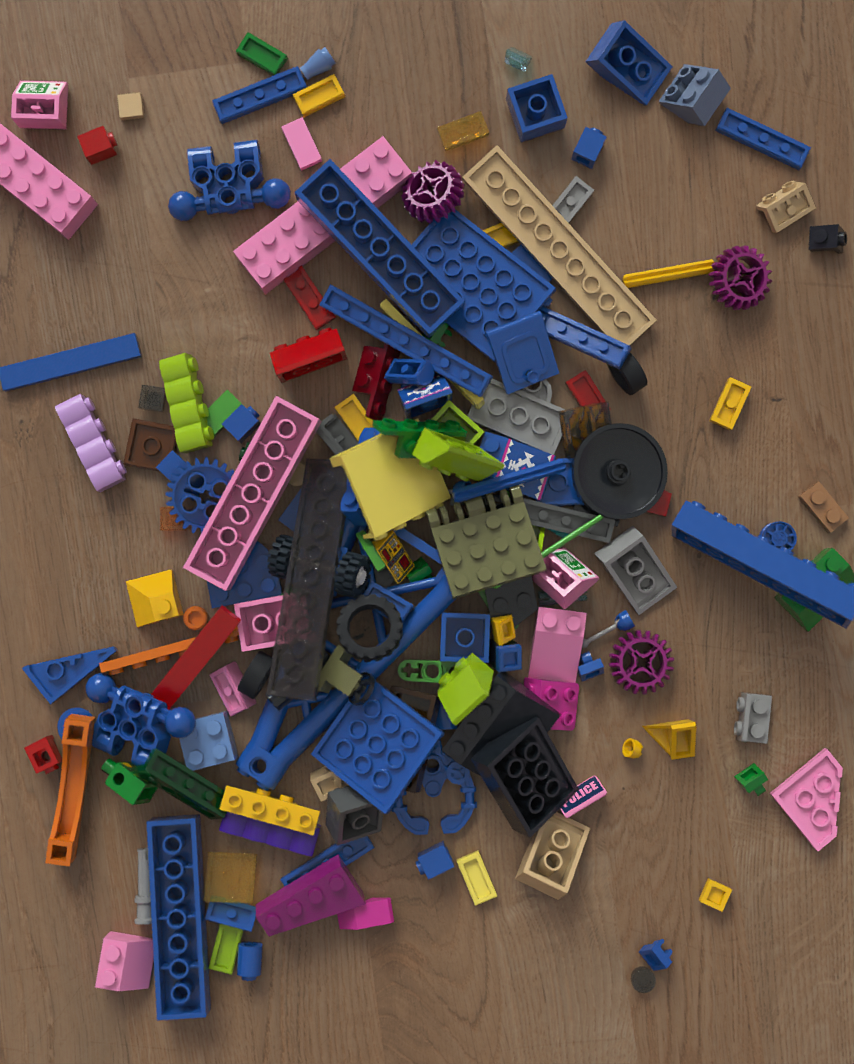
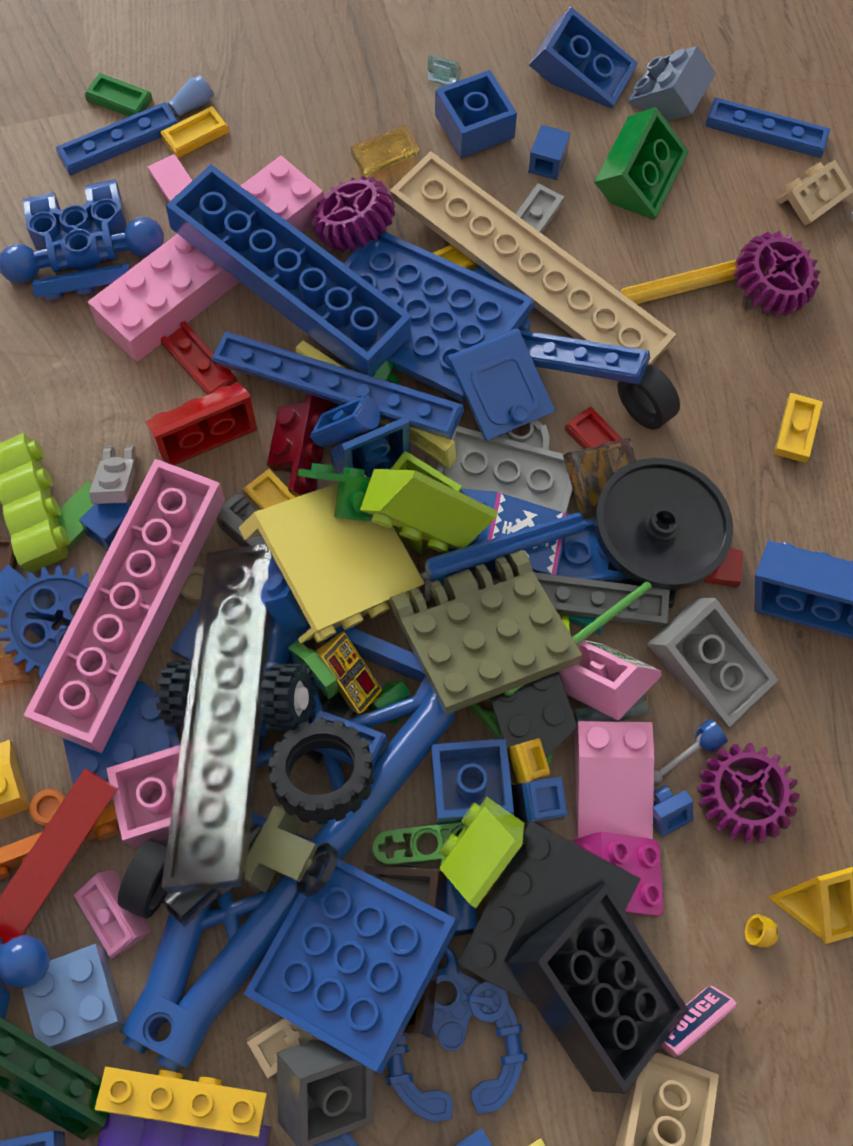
camera: 10 degrees left, 20 degrees down
none -> blue plate [32,262,131,300]
none -> light grey hinge [89,445,136,504]
none -> green slope [594,107,689,219]

